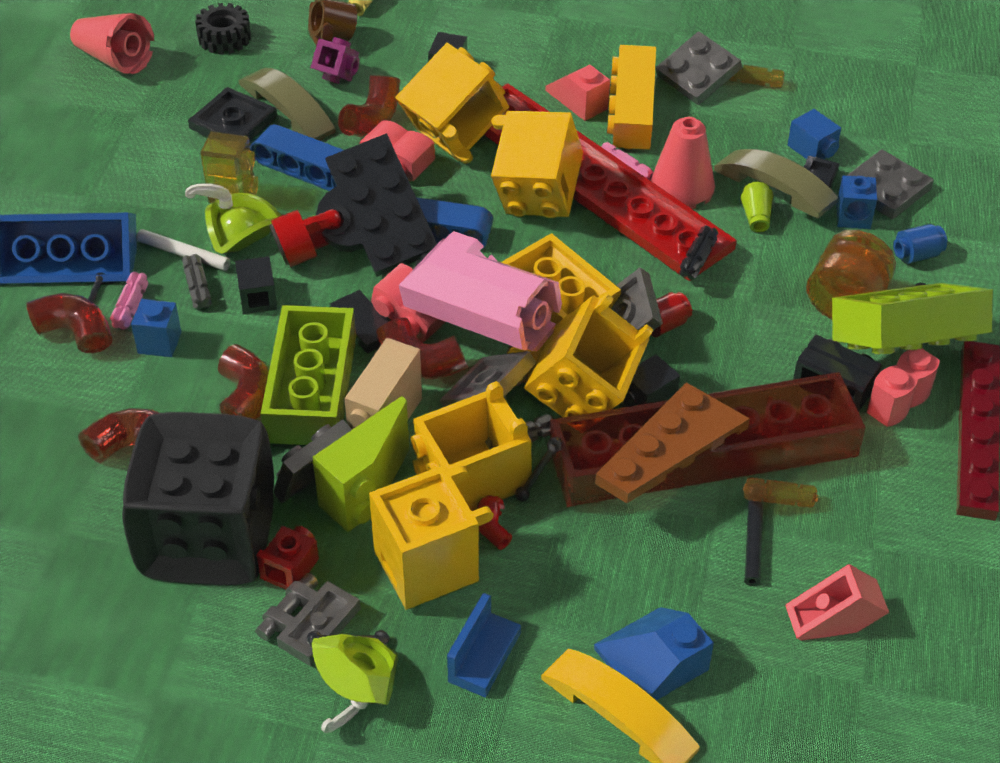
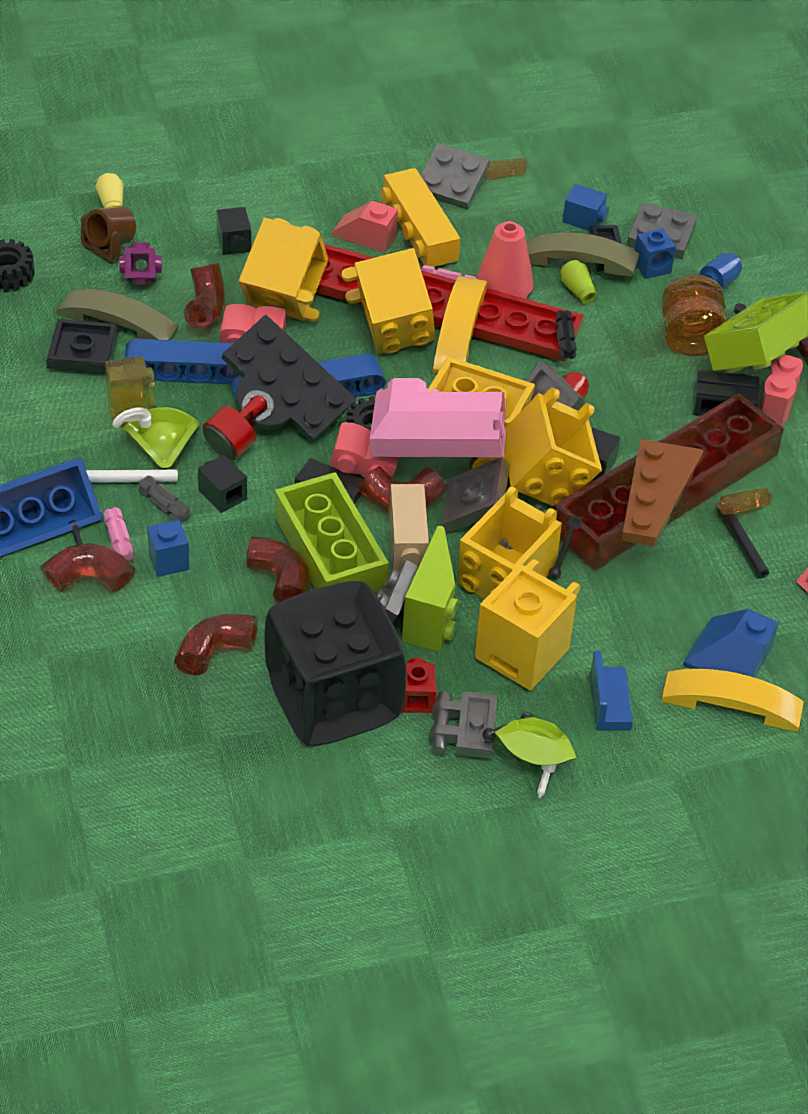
camera: 30 degrees left, 0 degrees up
none -> yellow slope [433,276,488,374]

